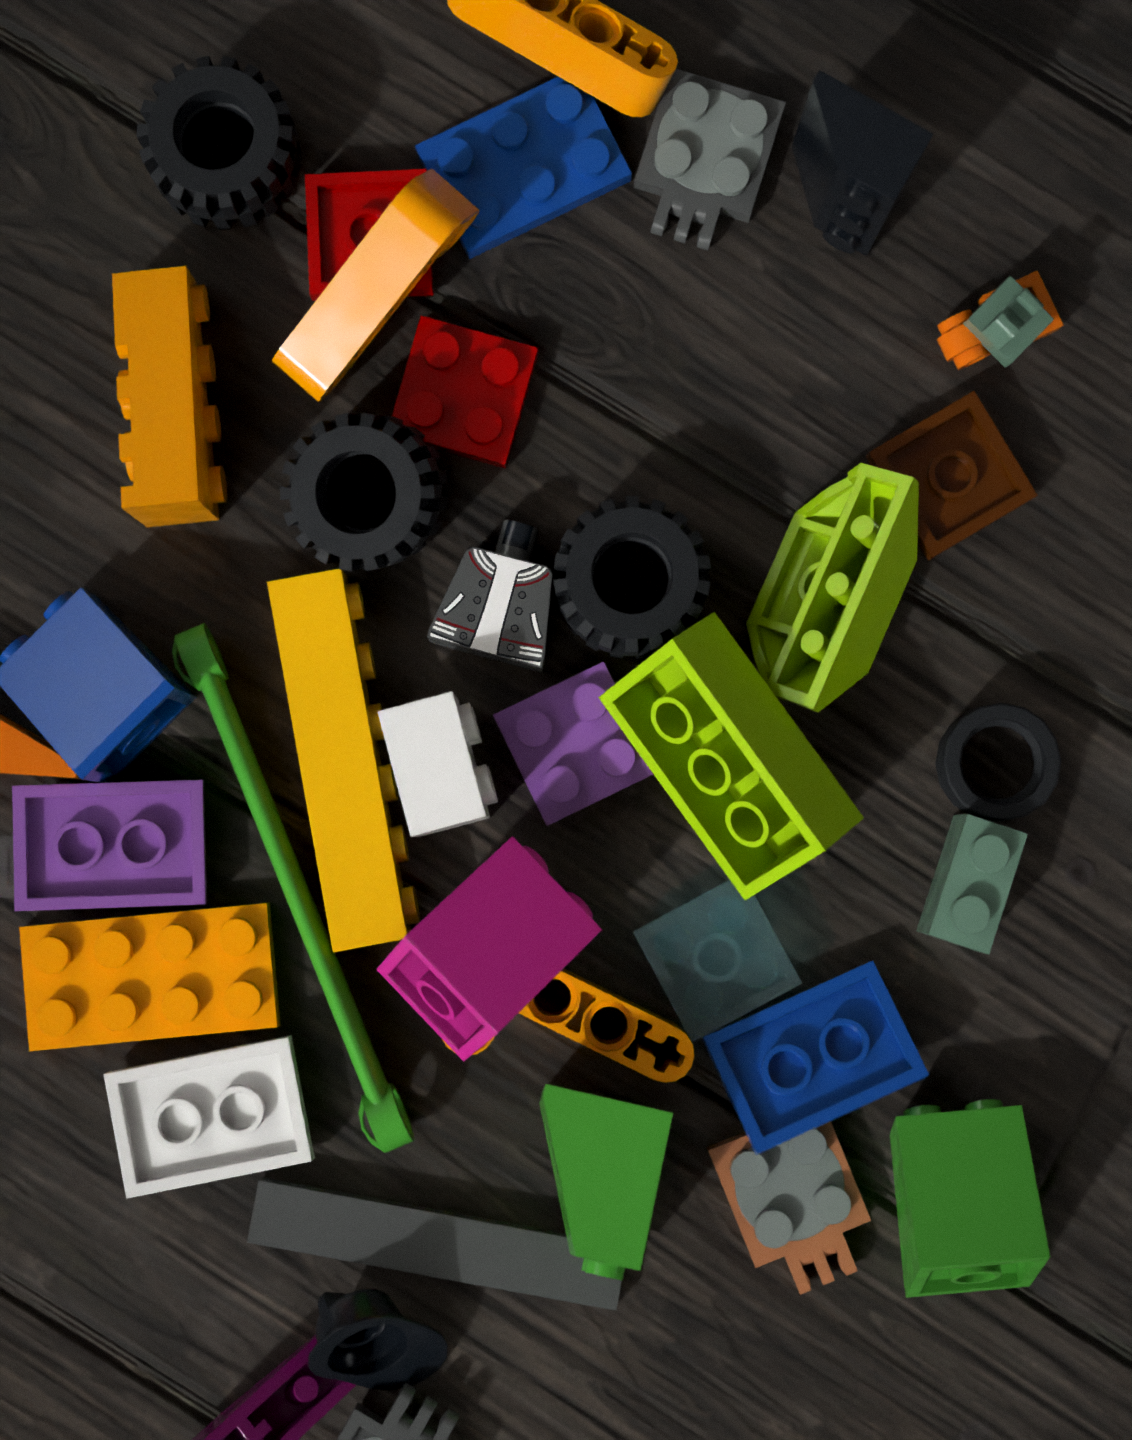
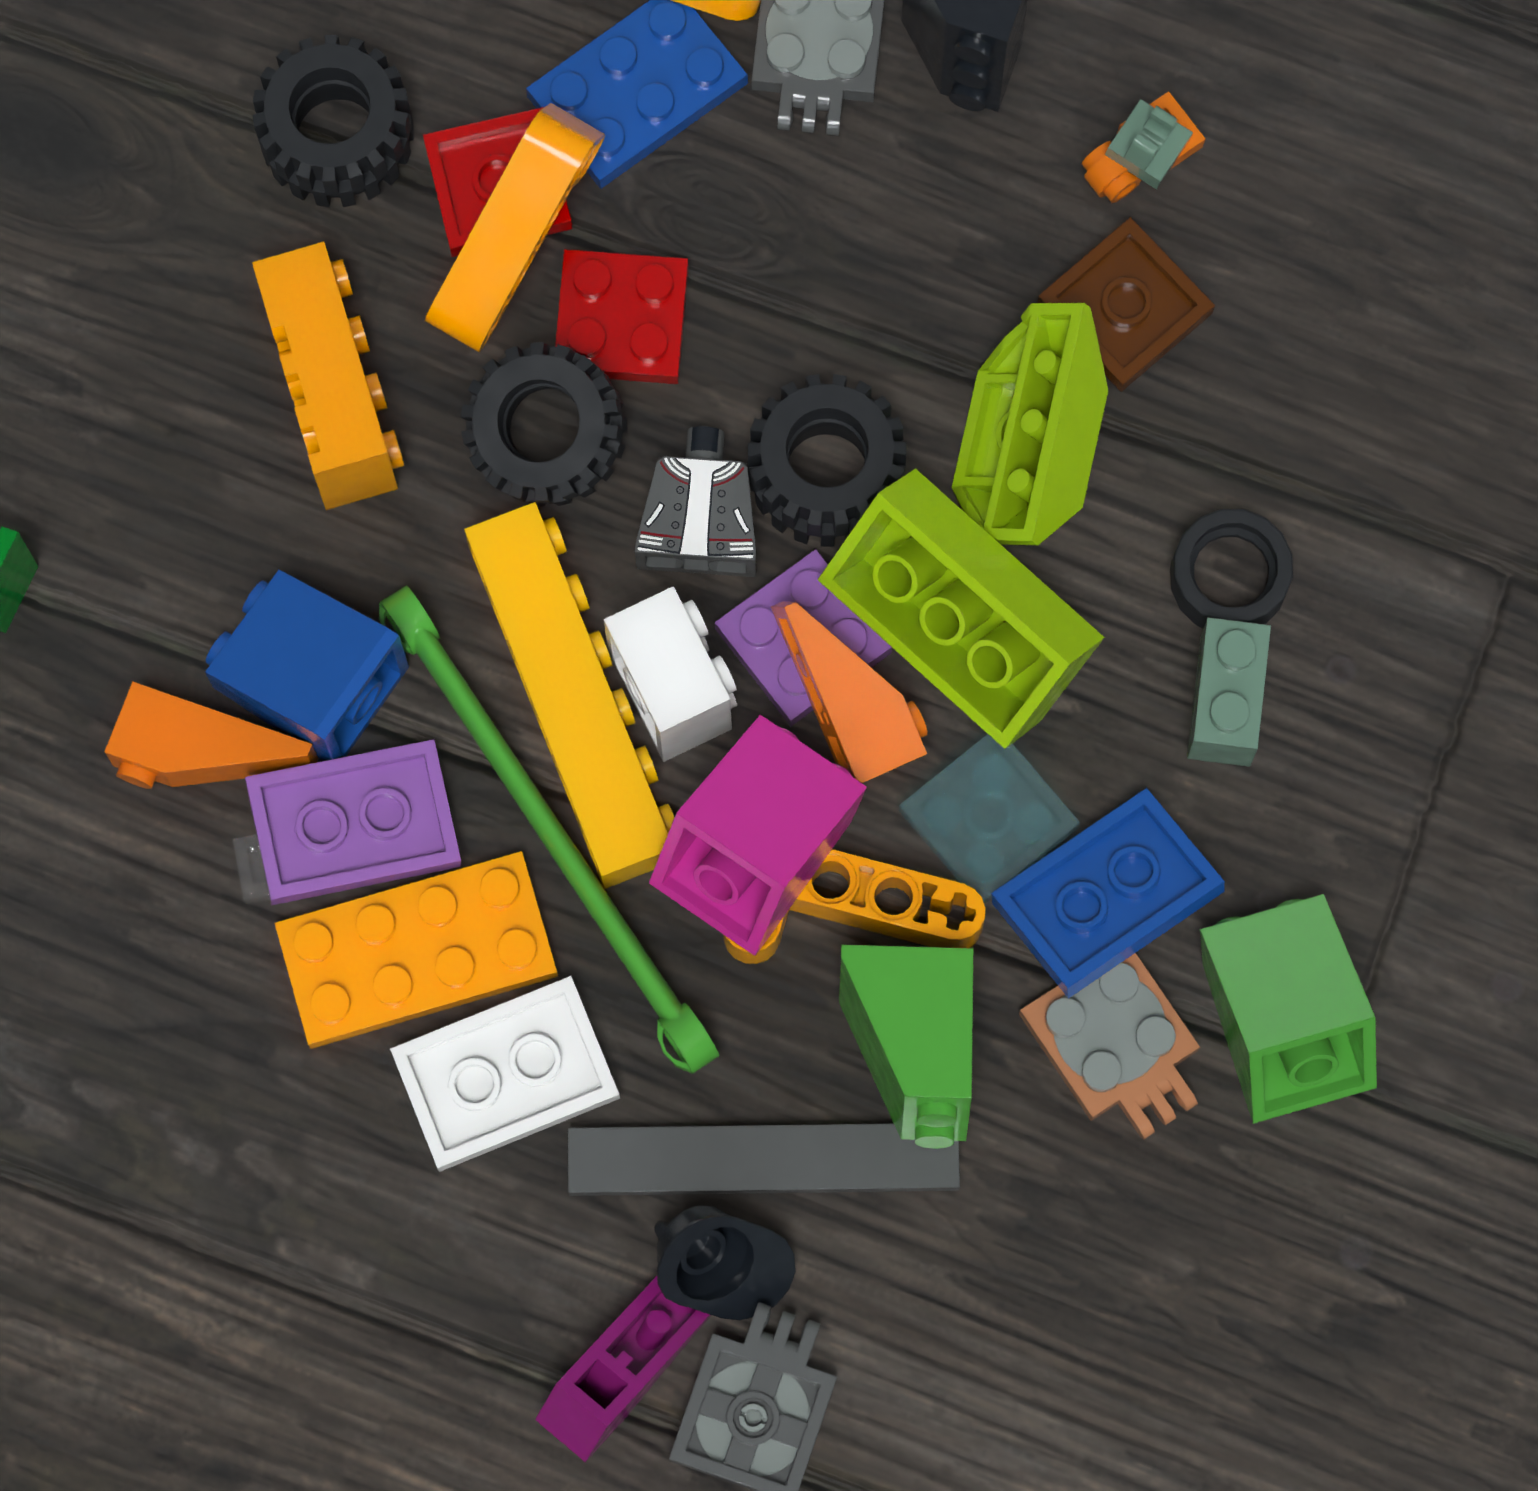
camera: 10 degrees left, 10 degrees down
none -> orange slope [770,601,927,783]

